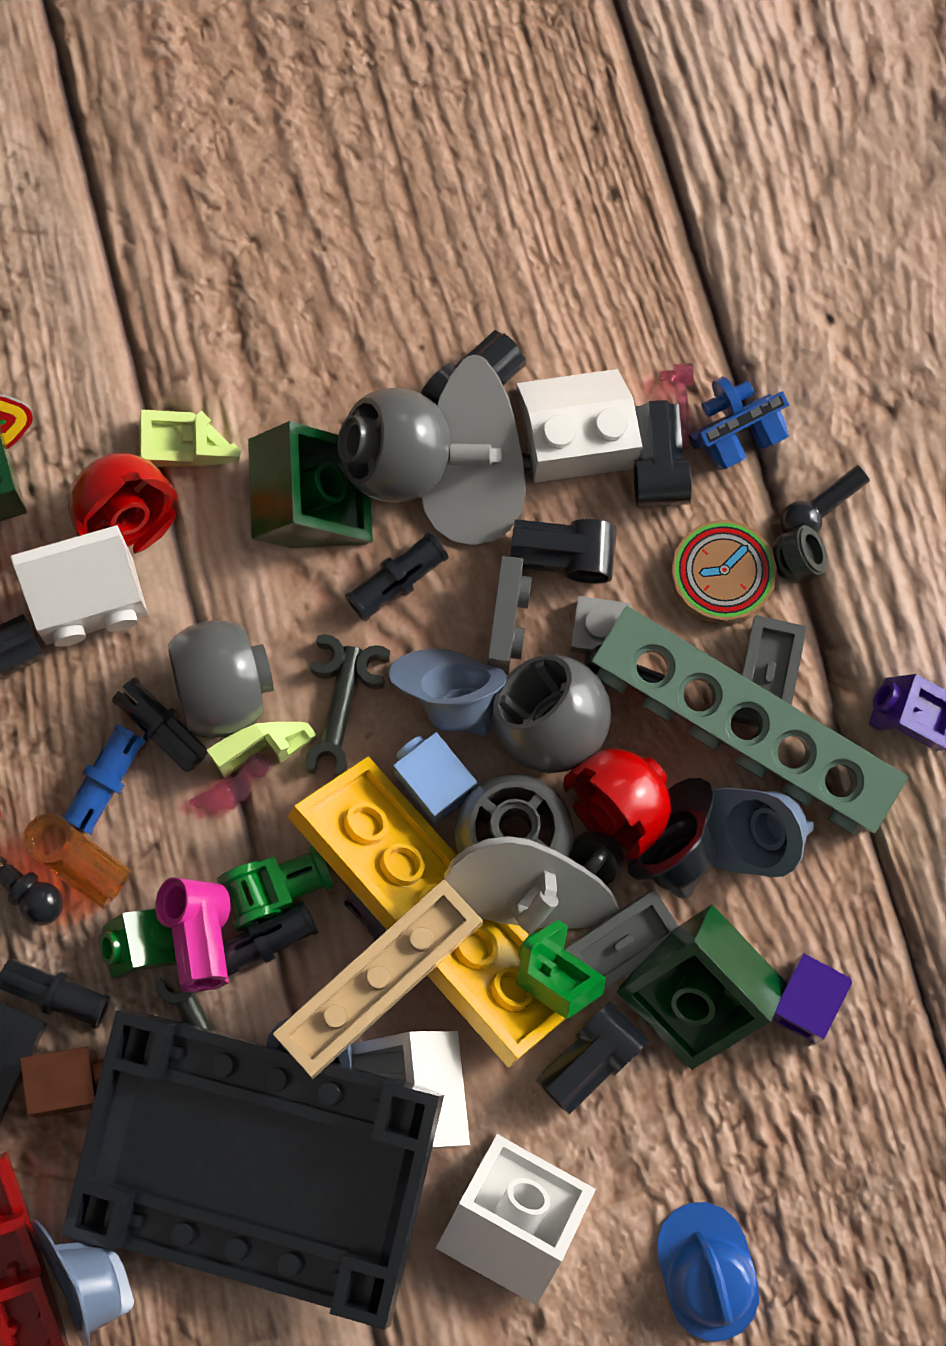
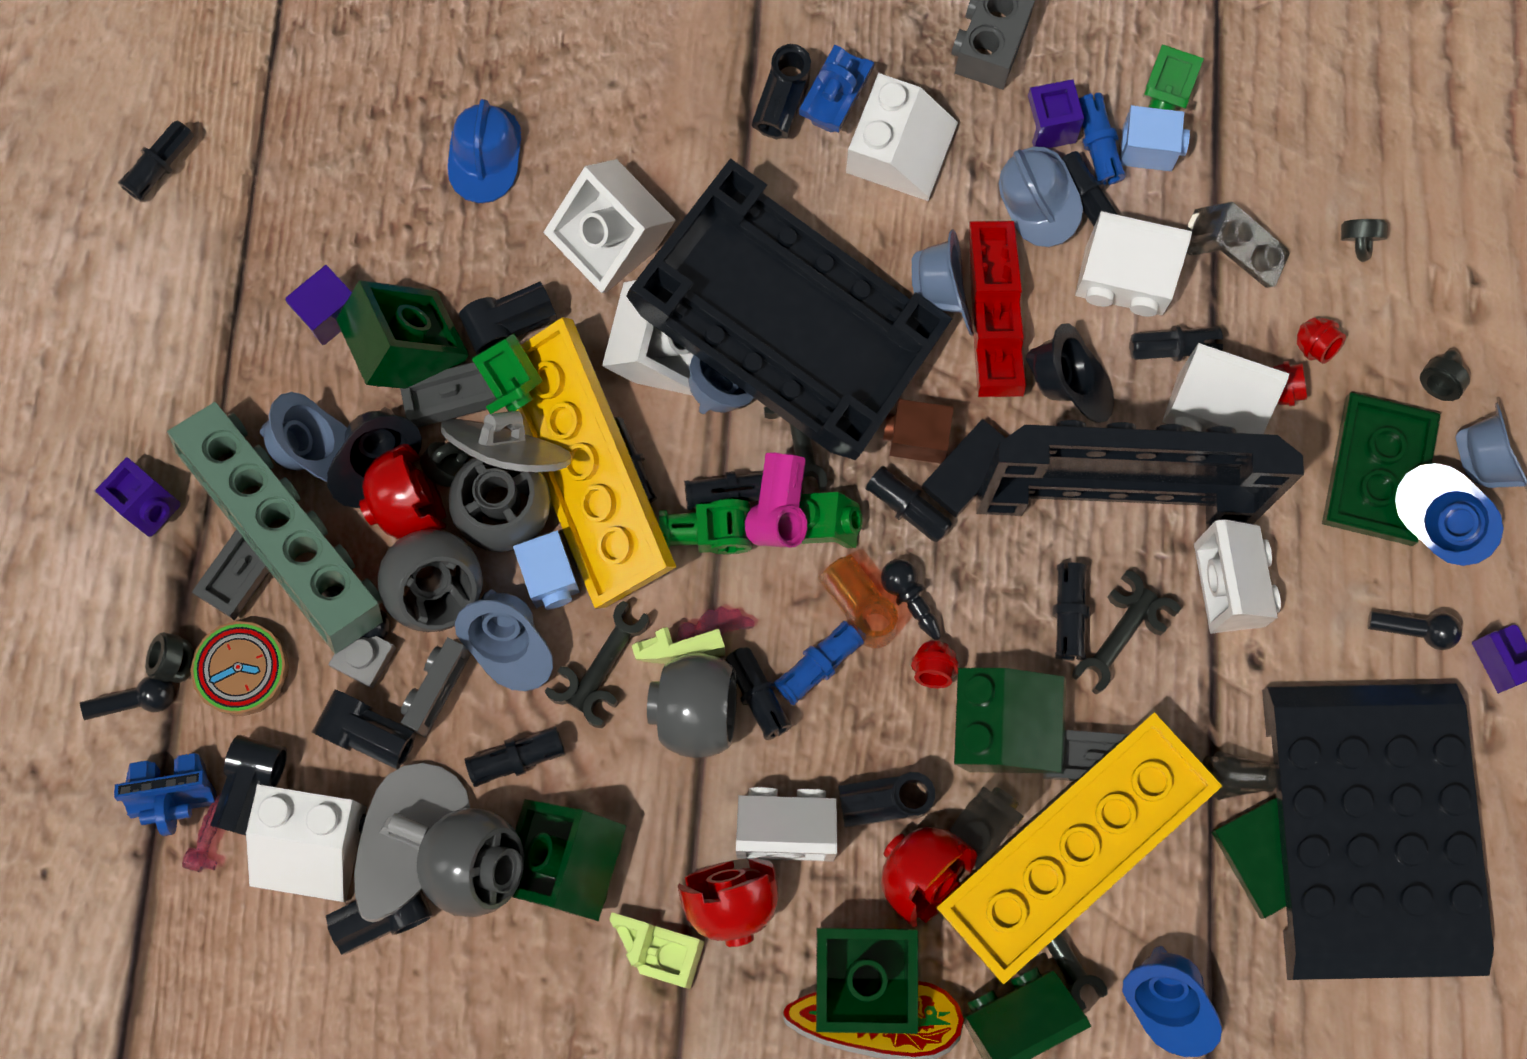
camera: 160 degrees left, 0 degrees up
tan plate [273,879,483,1079] -> none

